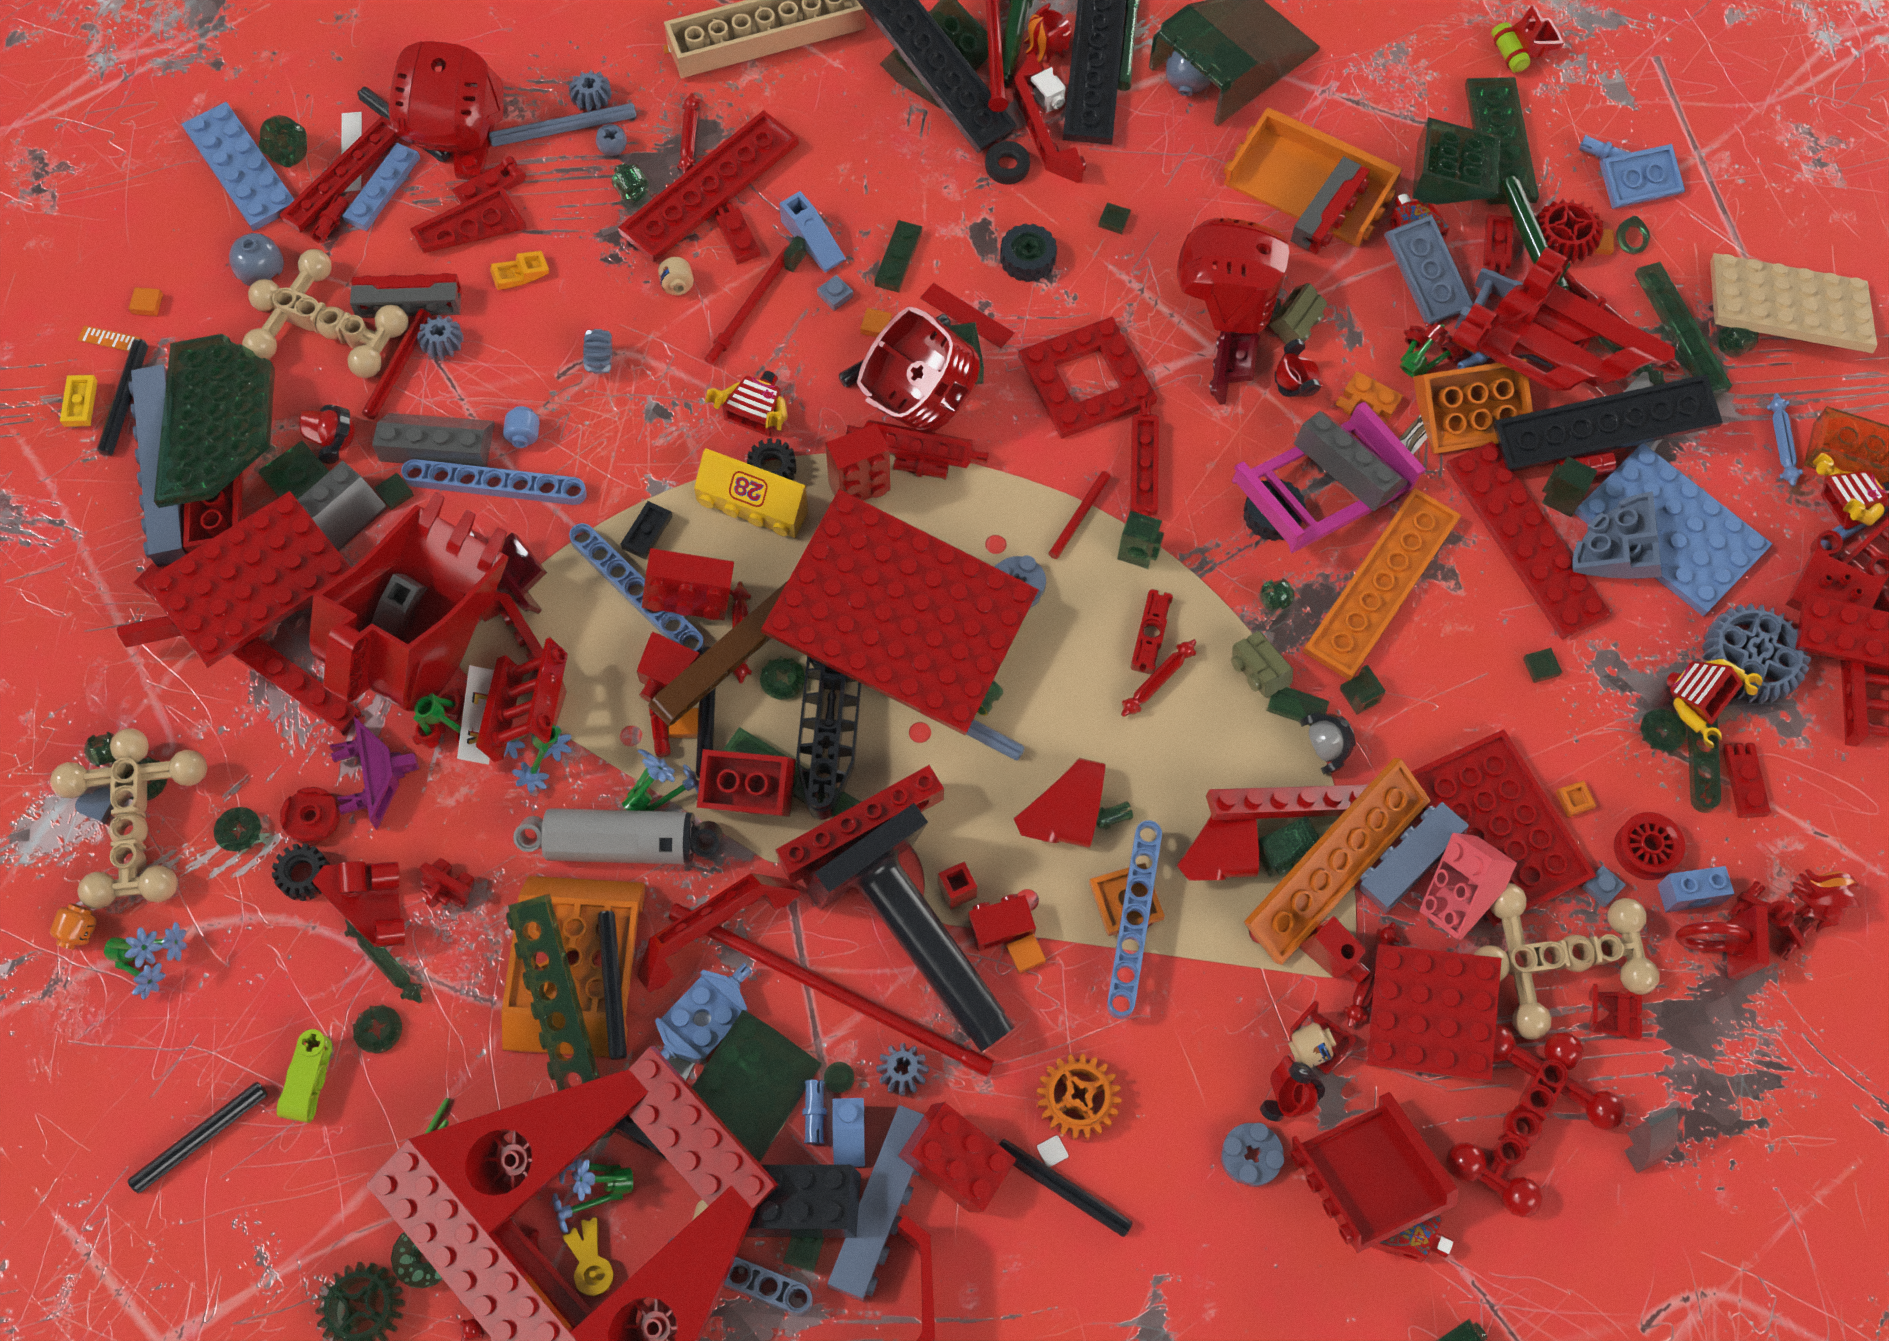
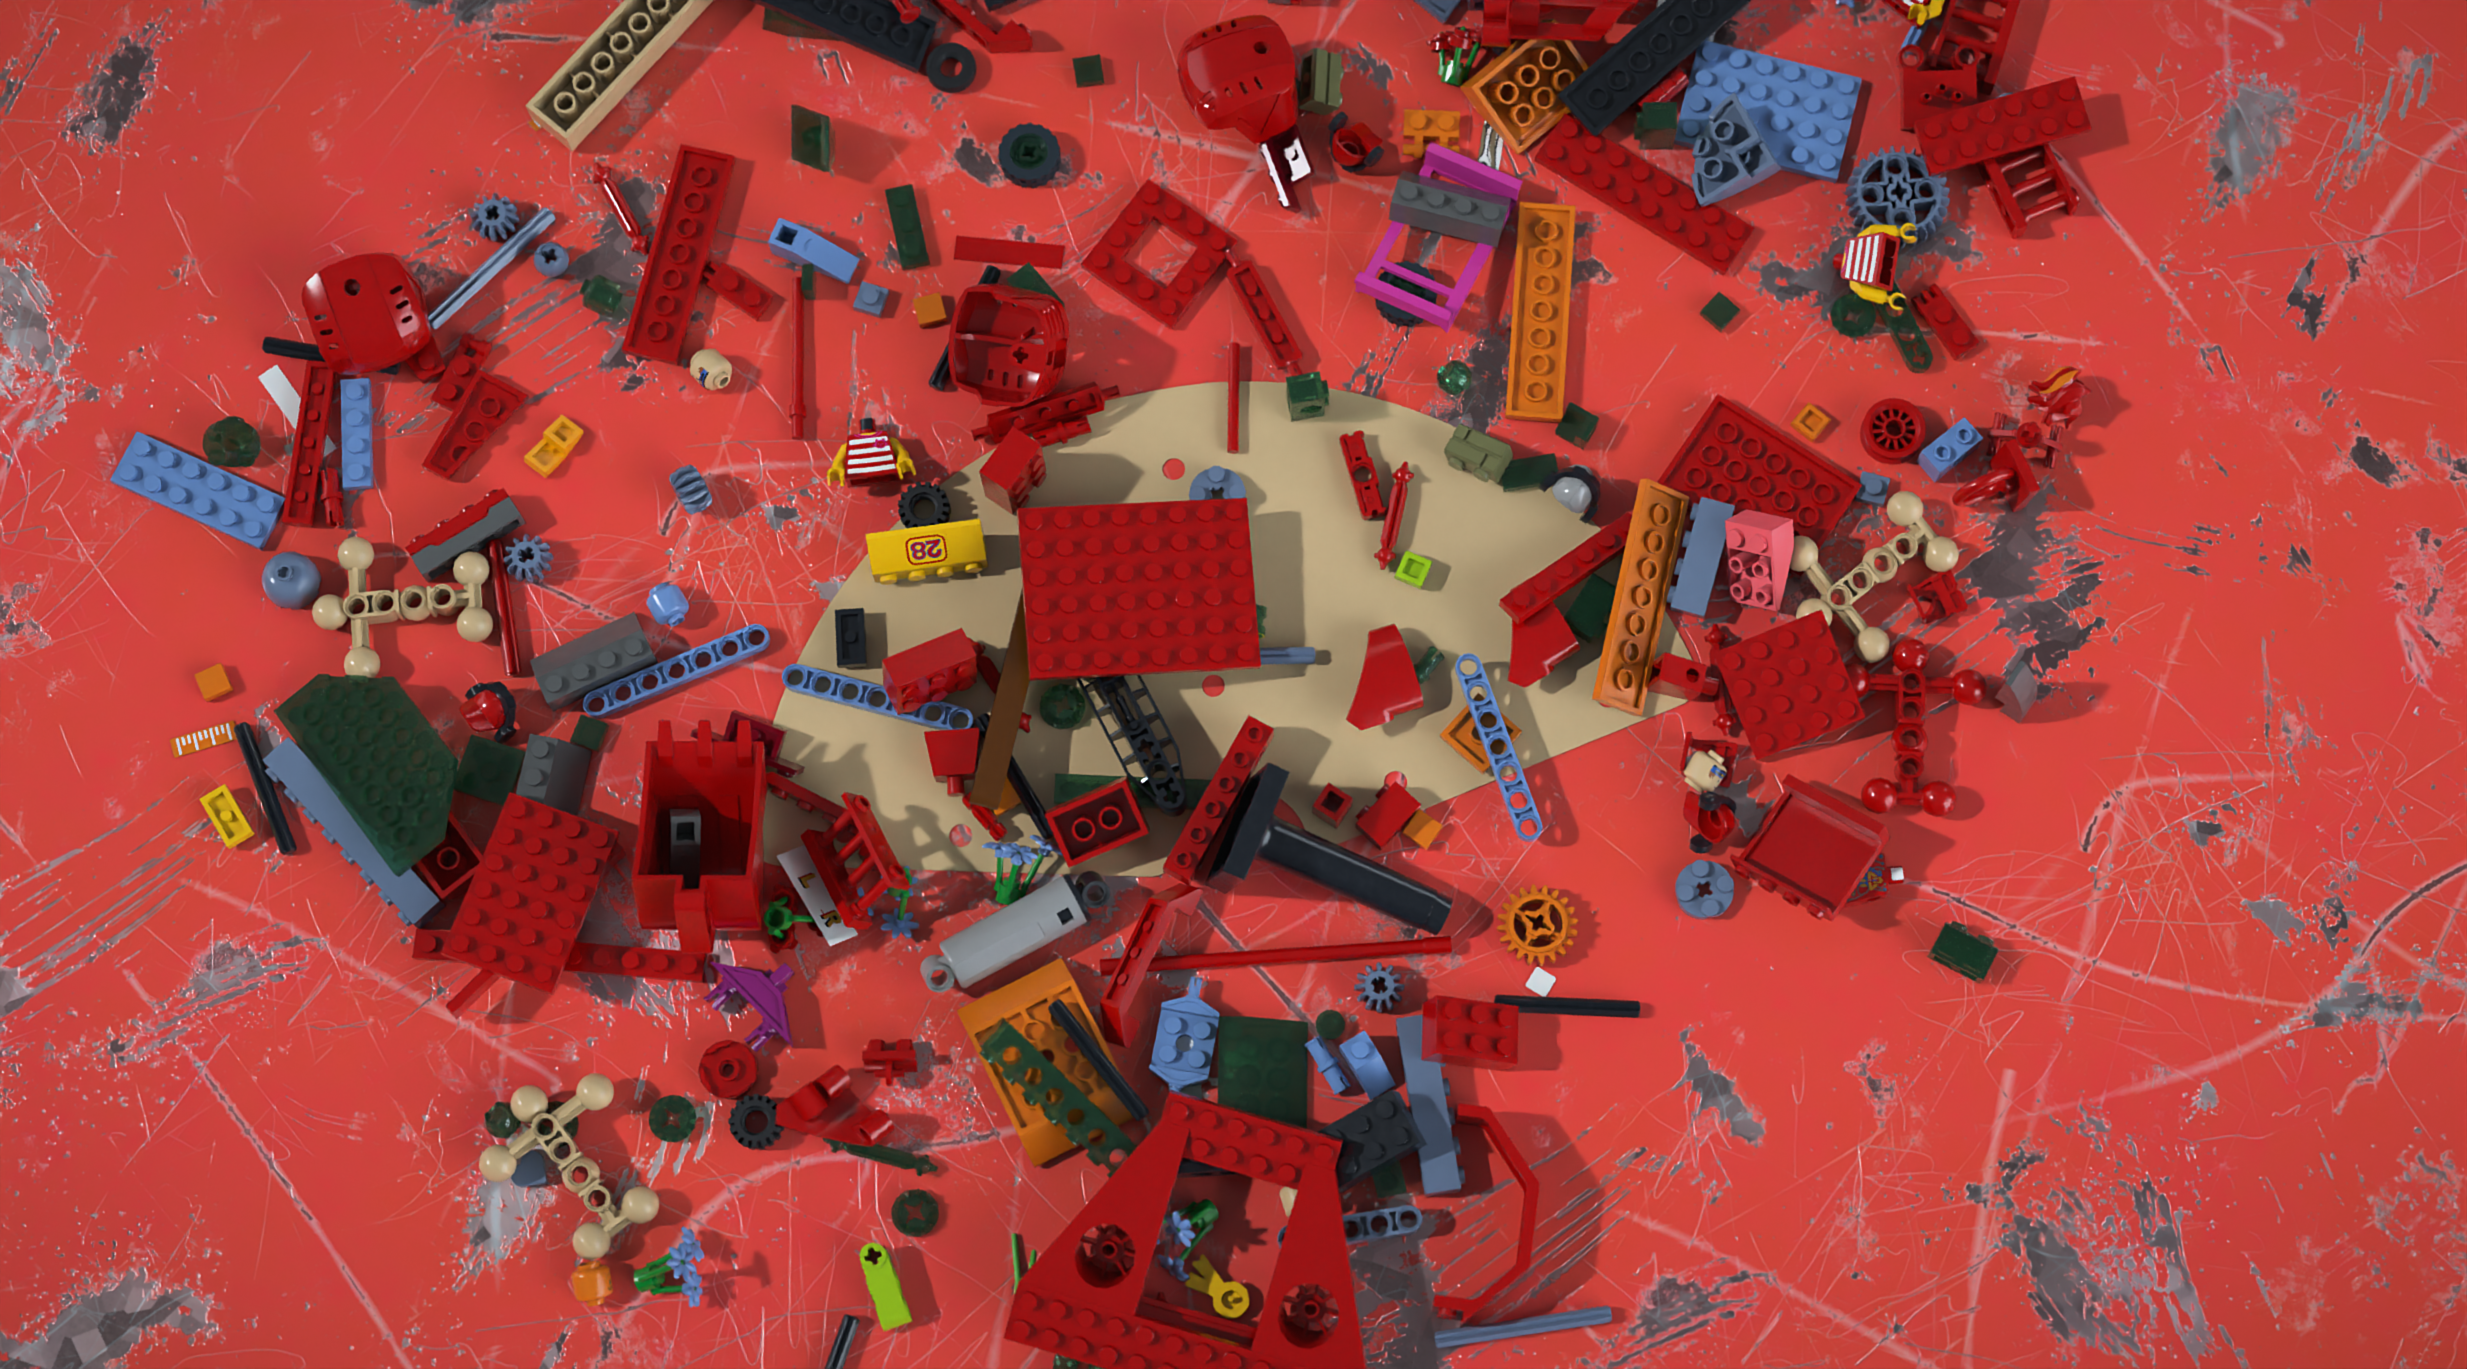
camera: 25 degrees left, 10 degrees up
none -> slope [791,104,835,172]
none -> lime plate [1394,550,1432,590]

